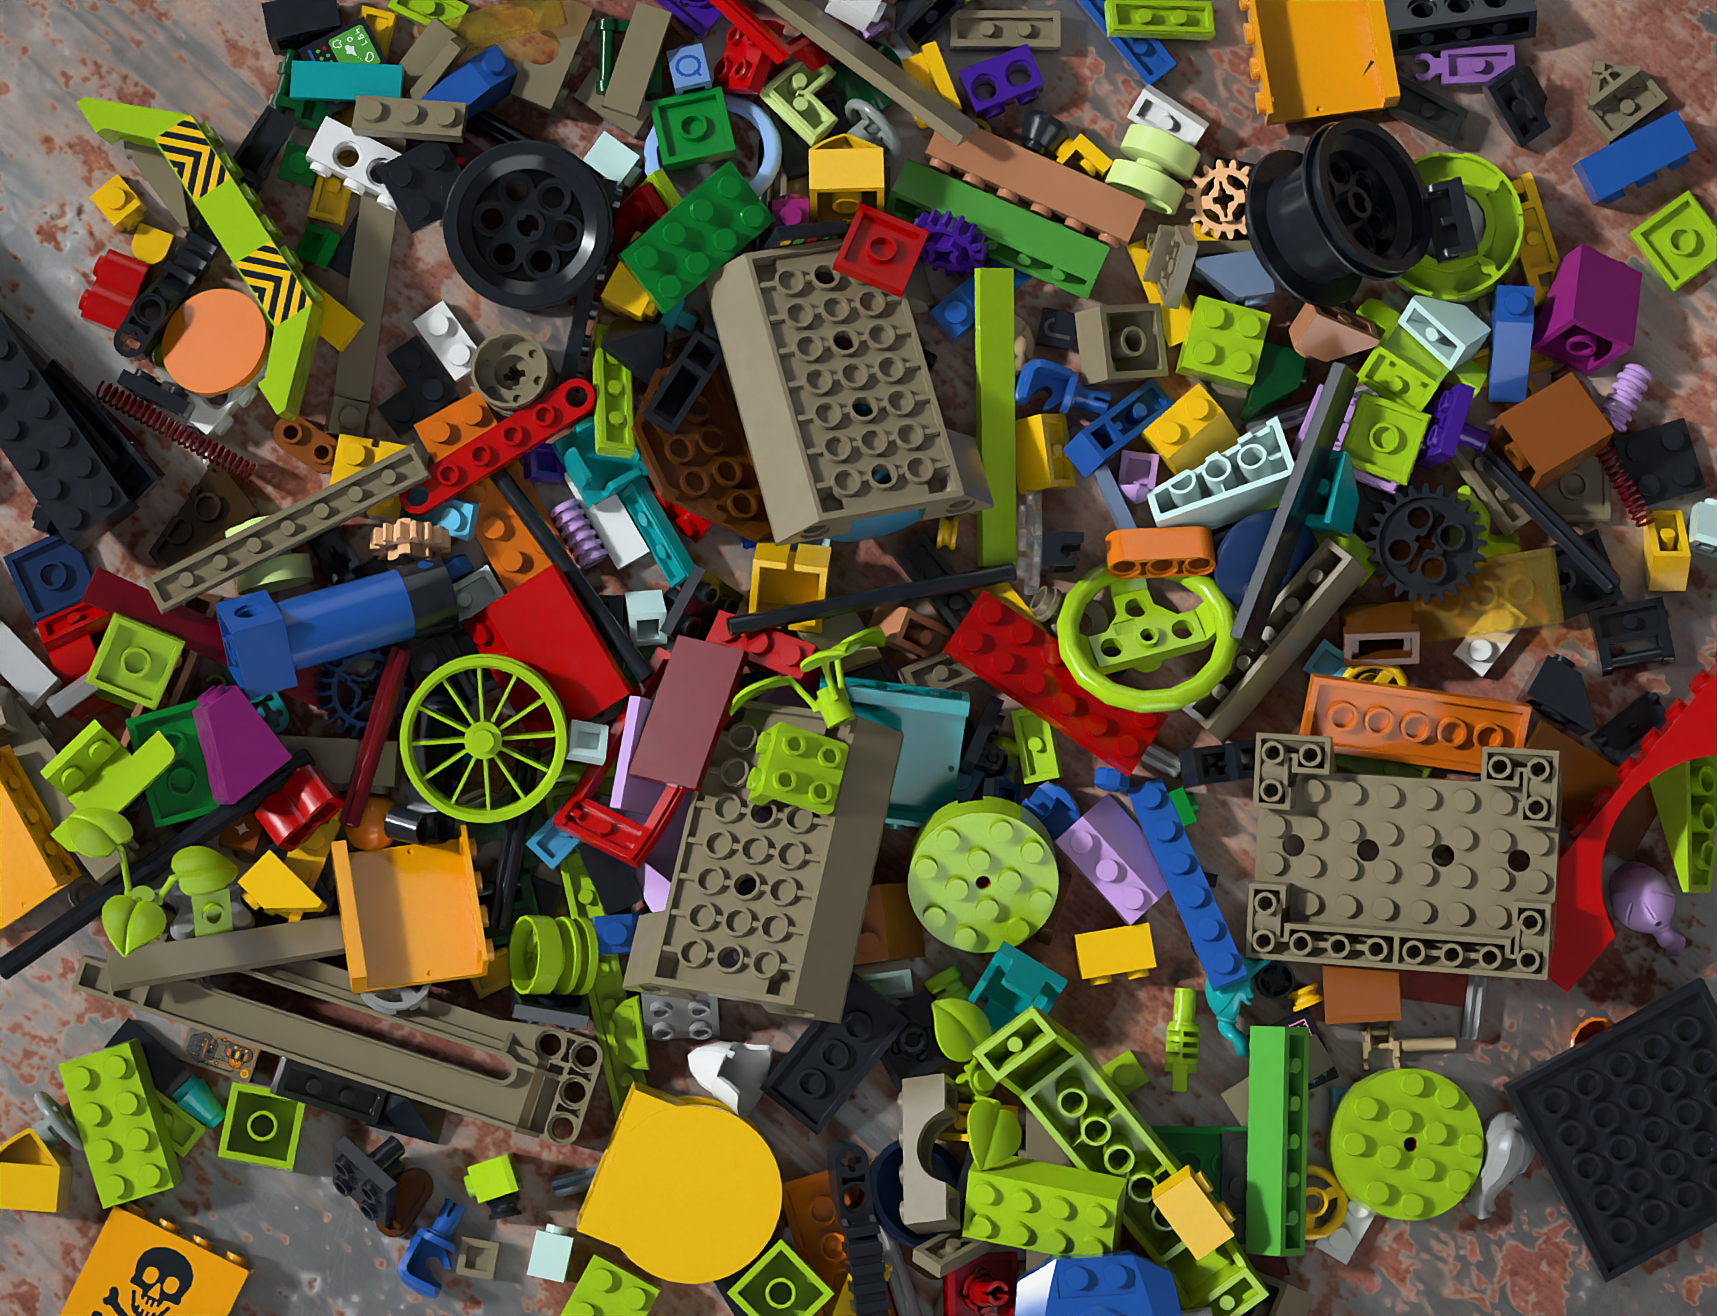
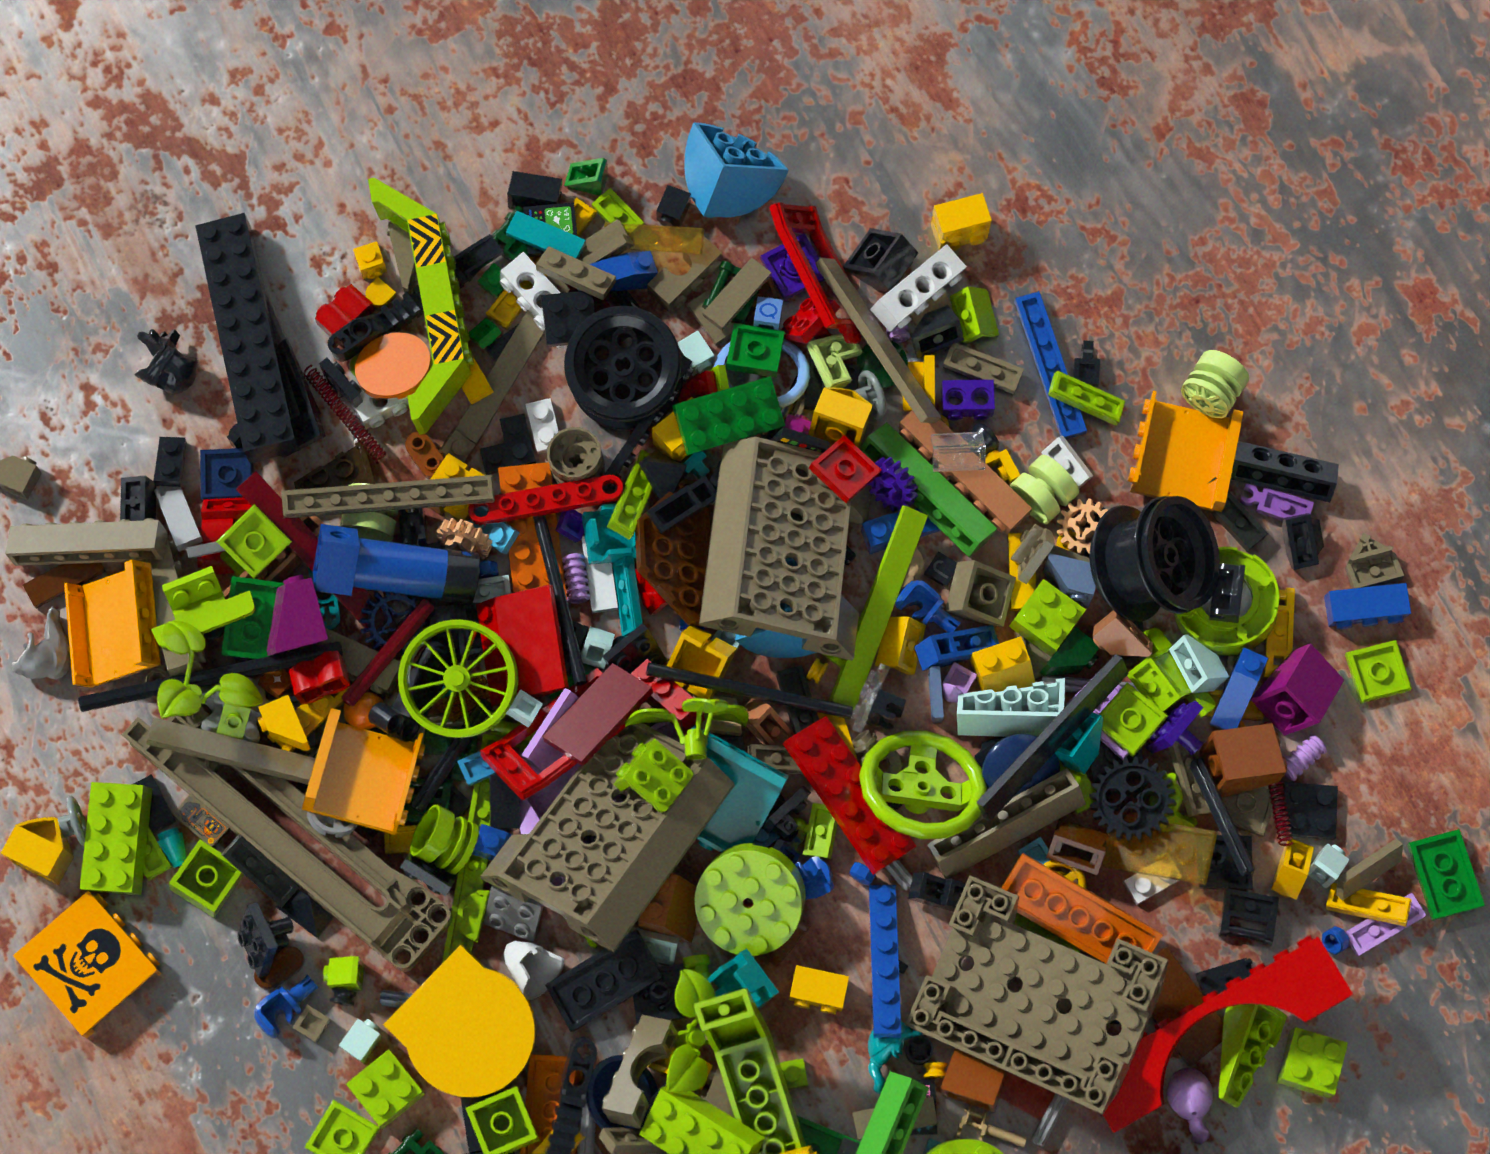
camera: 20 degrees right, 10 degrees down
lavender slope [1053,793,1168,926] -> none
orange beam [1105,526,1216,579] -> none
lime hinge [1164,988,1200,1093] -> none
green plate [1168,787,1200,828] -> none
black slope [1516,654,1596,737] -> none
none -> clear panel [931,432,986,472]

